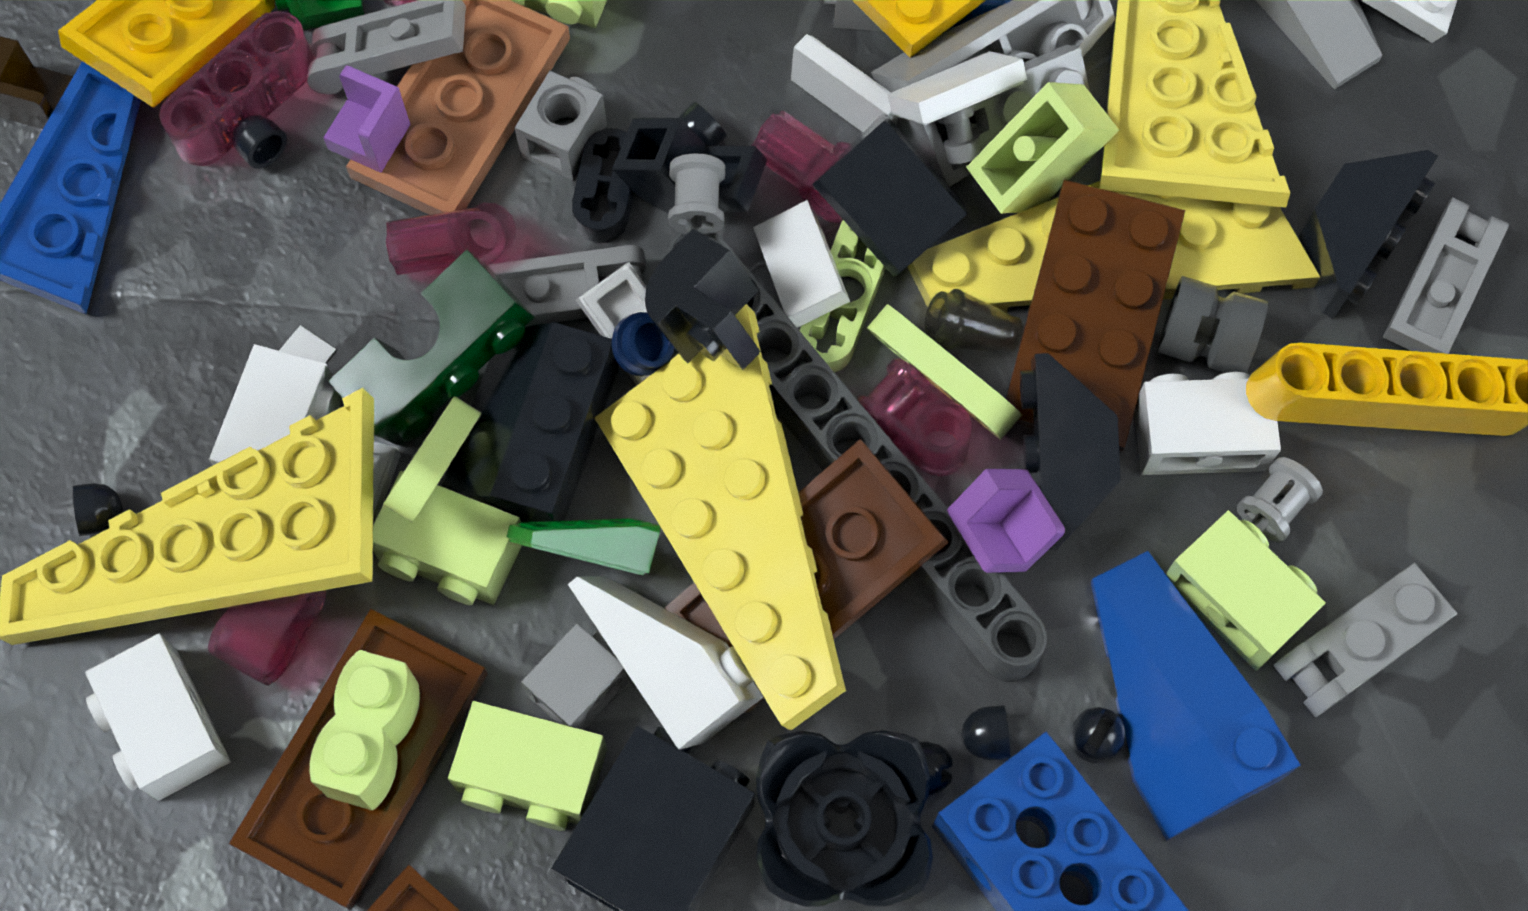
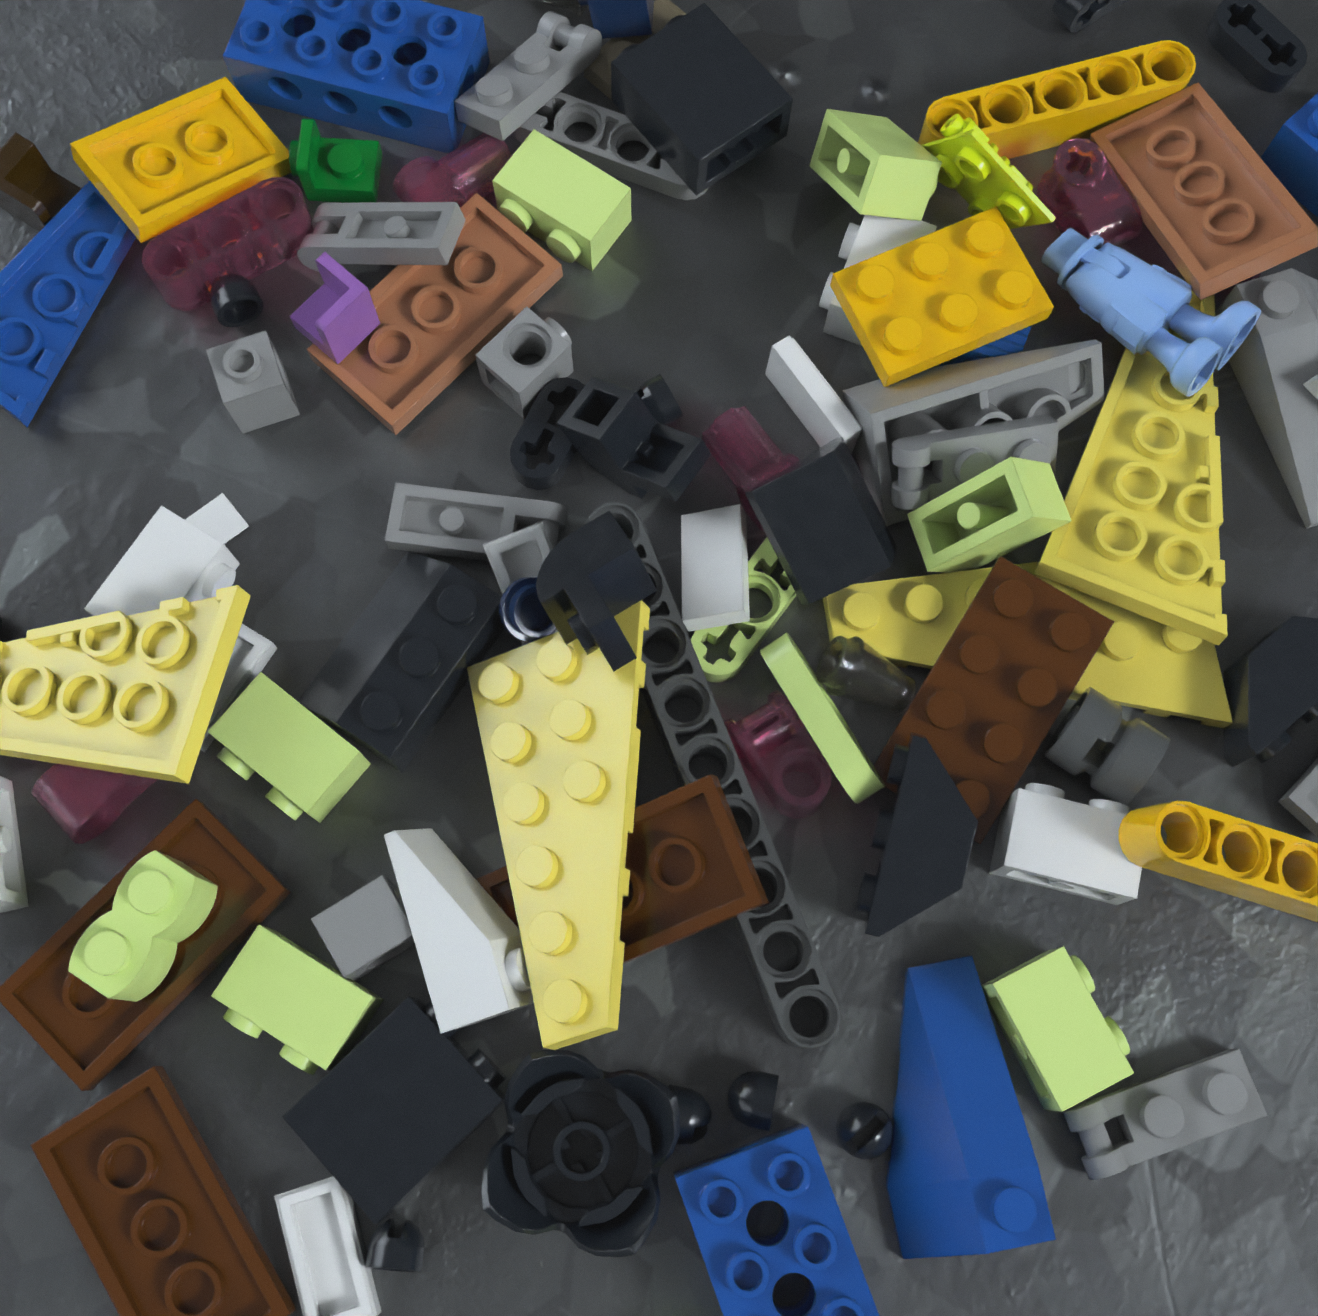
camera: 15 degrees right, 5 degrees up
dark green arch [328,249,534,446] -> none
yellowish green beam [383,396,481,522] -> none
clear pink piece [385,203,516,275] -> none
slope [506,518,660,576] -> none
light grey bush [668,153,725,235] -> none
white tile [887,51,1027,125] -> none
medium lavender panel [946,469,1065,573] -> none
light grey bush [1237,457,1323,543] -> none
none -> light grey brick [206,330,300,434]

